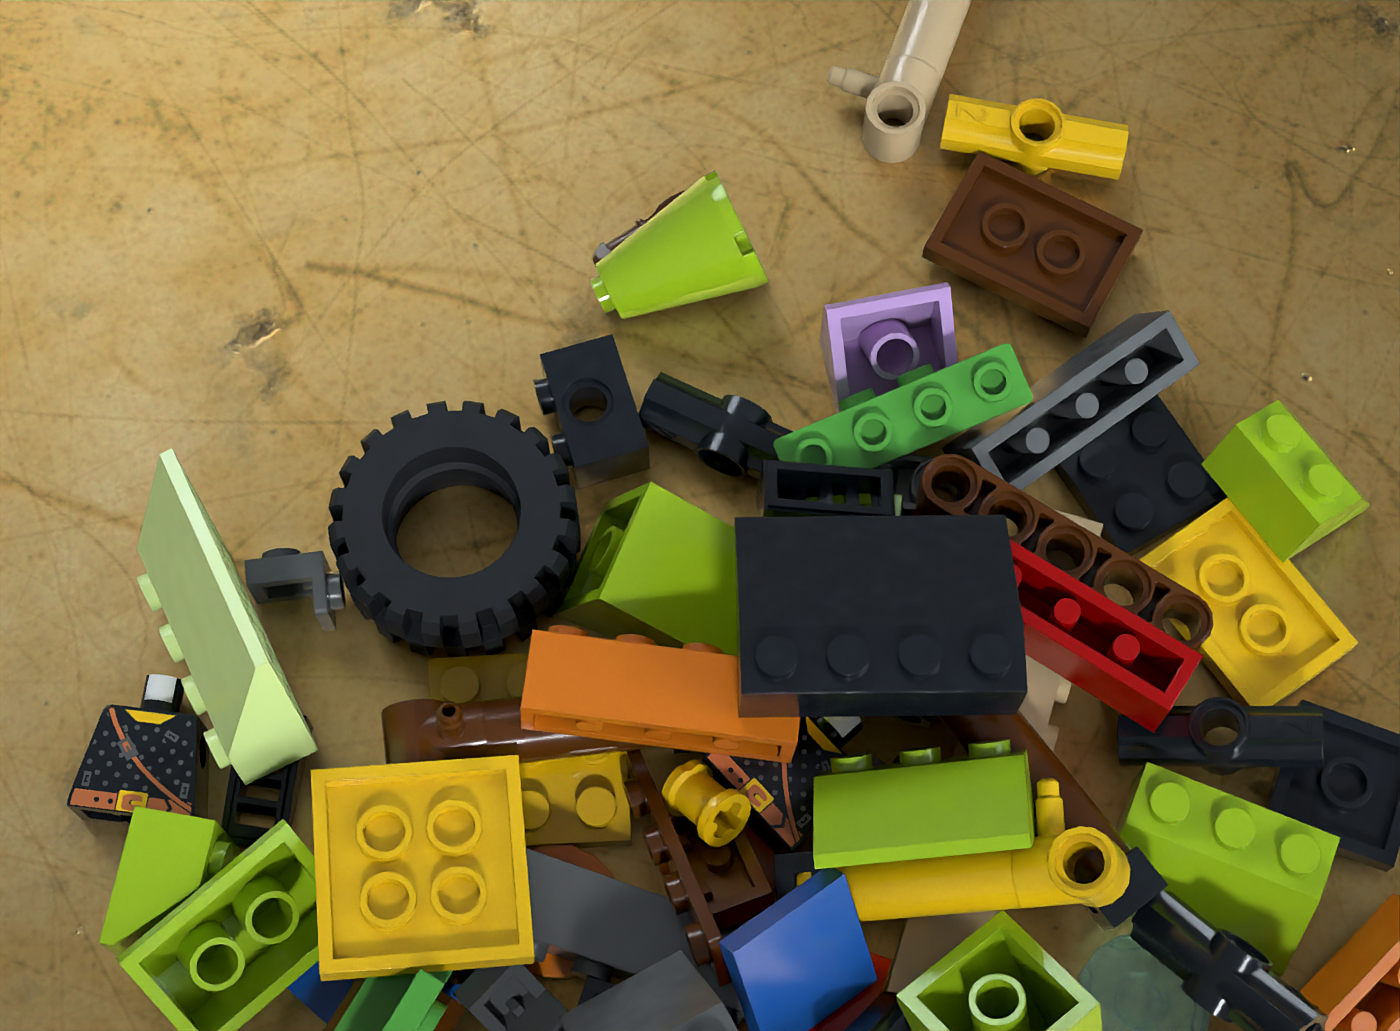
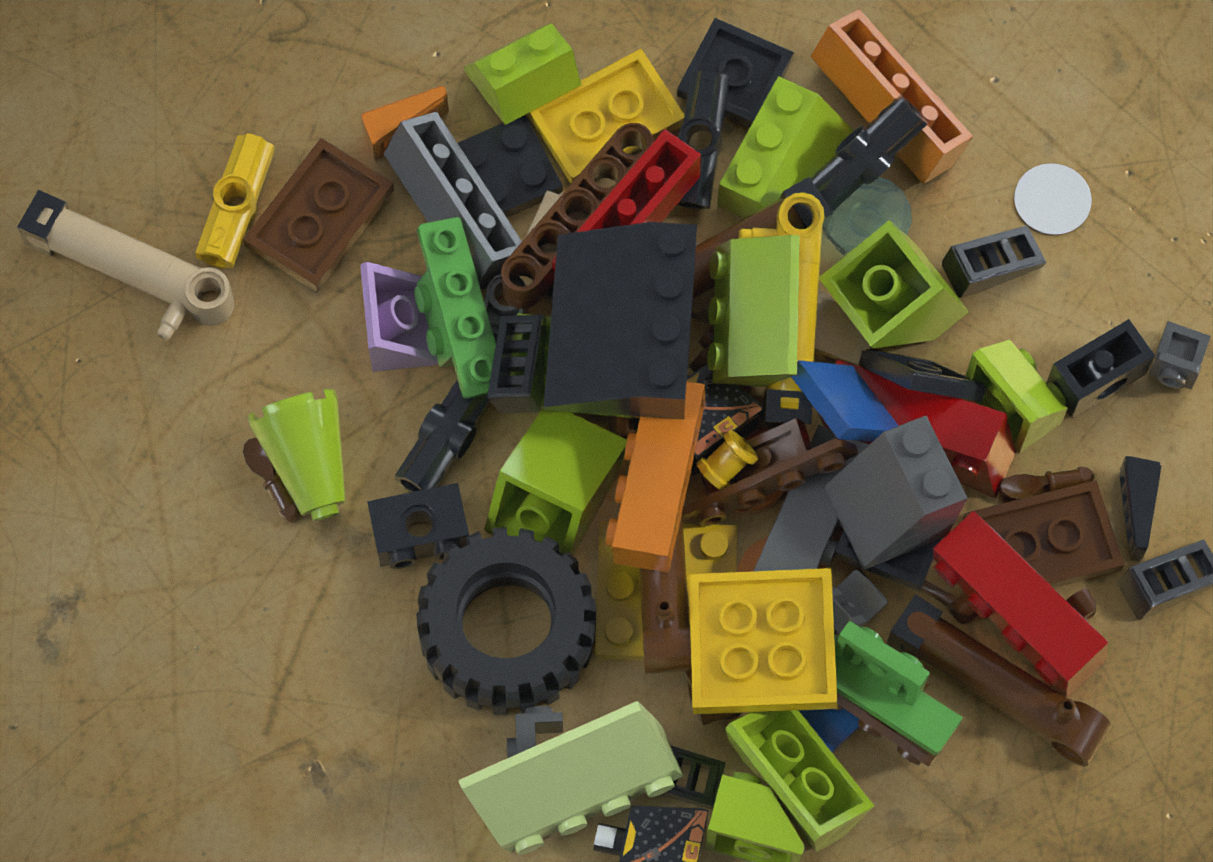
camera: 85 degrees left, 0 degrees up
none -> orange slope [361,86,449,160]

